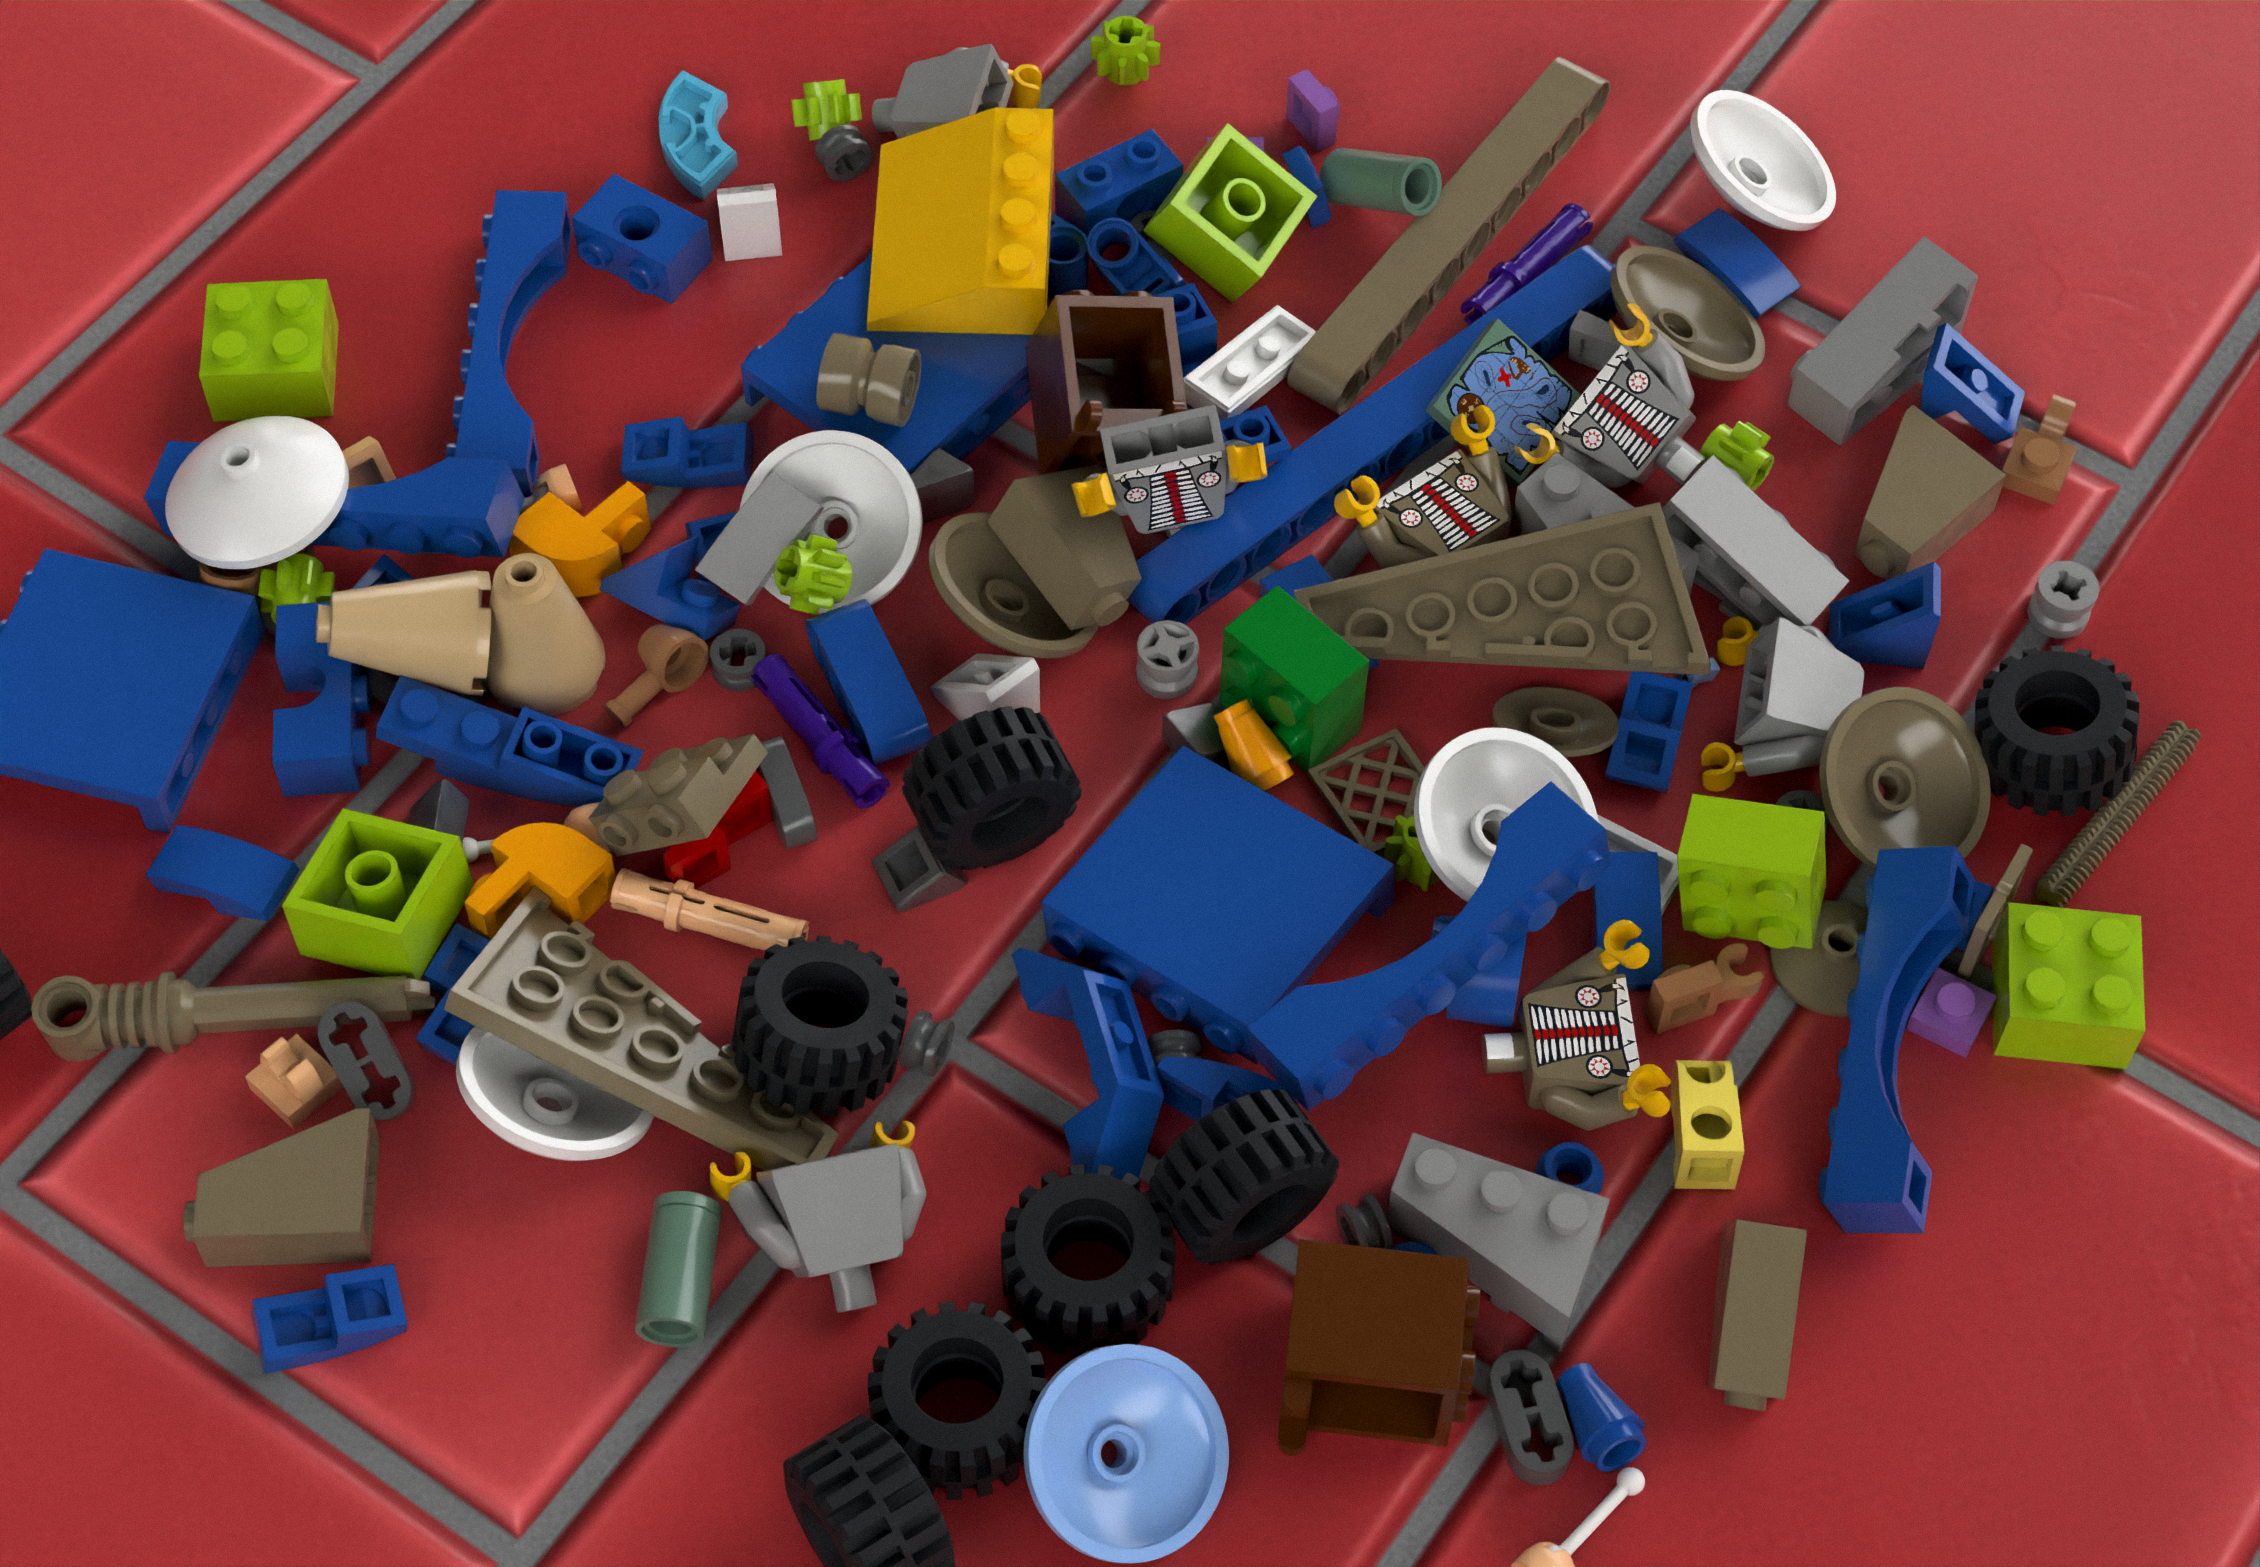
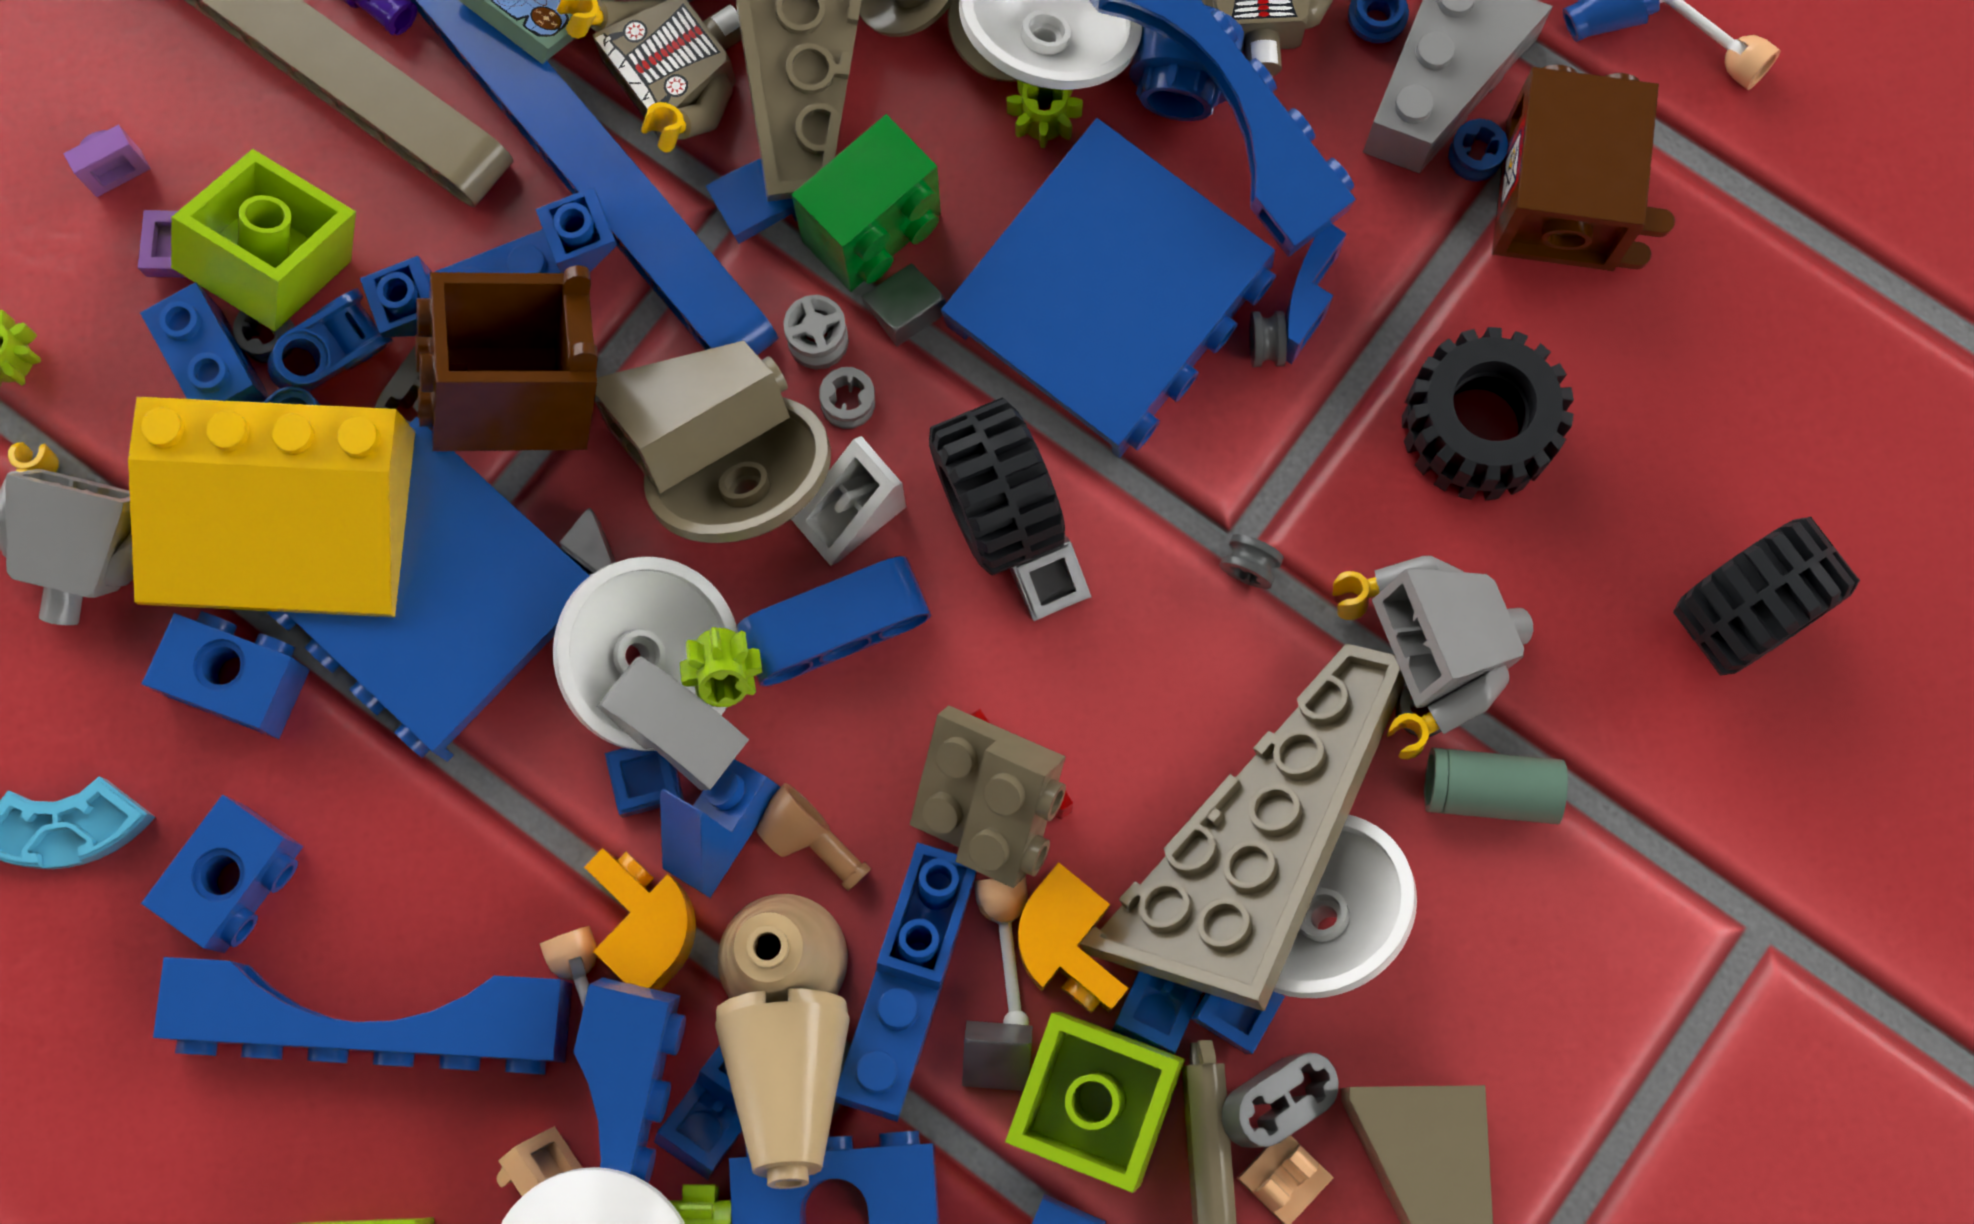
camera: 85 degrees left, 20 degrees up
blue slope [251,1264,408,1374] -> none
light nougat pin [610,868,809,951] -> none
blue slope [621,416,754,488] -> none
dark grey bush [710,628,766,692] -> none
white slope [717,183,782,261] -> none
black tyre [732,936,908,1116] -> none
dark purple pin [750,654,890,809] -> none
dark grey beam [756,736,818,850] -> none
lime gear [791,79,862,141] -> none
dark grey bush [815,124,873,182] -> none
dark tan wheel [816,332,922,427] -> none
black tyre [867,1301,1047,1500] -> none
blue slope [1012,947,1164,1180] -> none
light blue dish [1023,1344,1229,1564] -> none
torso [1071,404,1268,537] -> none
black tyre [1149,1089,1339,1265] -> none
white tile [1183,305,1317,421] -> none
light orange cone [1213,698,1294,791] -> none
blue tile [1282,146,1332,229] -> none
dark tan window [1307,728,1425,856] -> none
sand green pin [1320,148,1442,216] -> none
dark grey bush [1336,1193,1393,1249] -> none
dark grey beam [1487,1349,1574,1486] -> none
none -> blue brick [142,611,310,739]
none -> light grey bush [819,367,875,429]

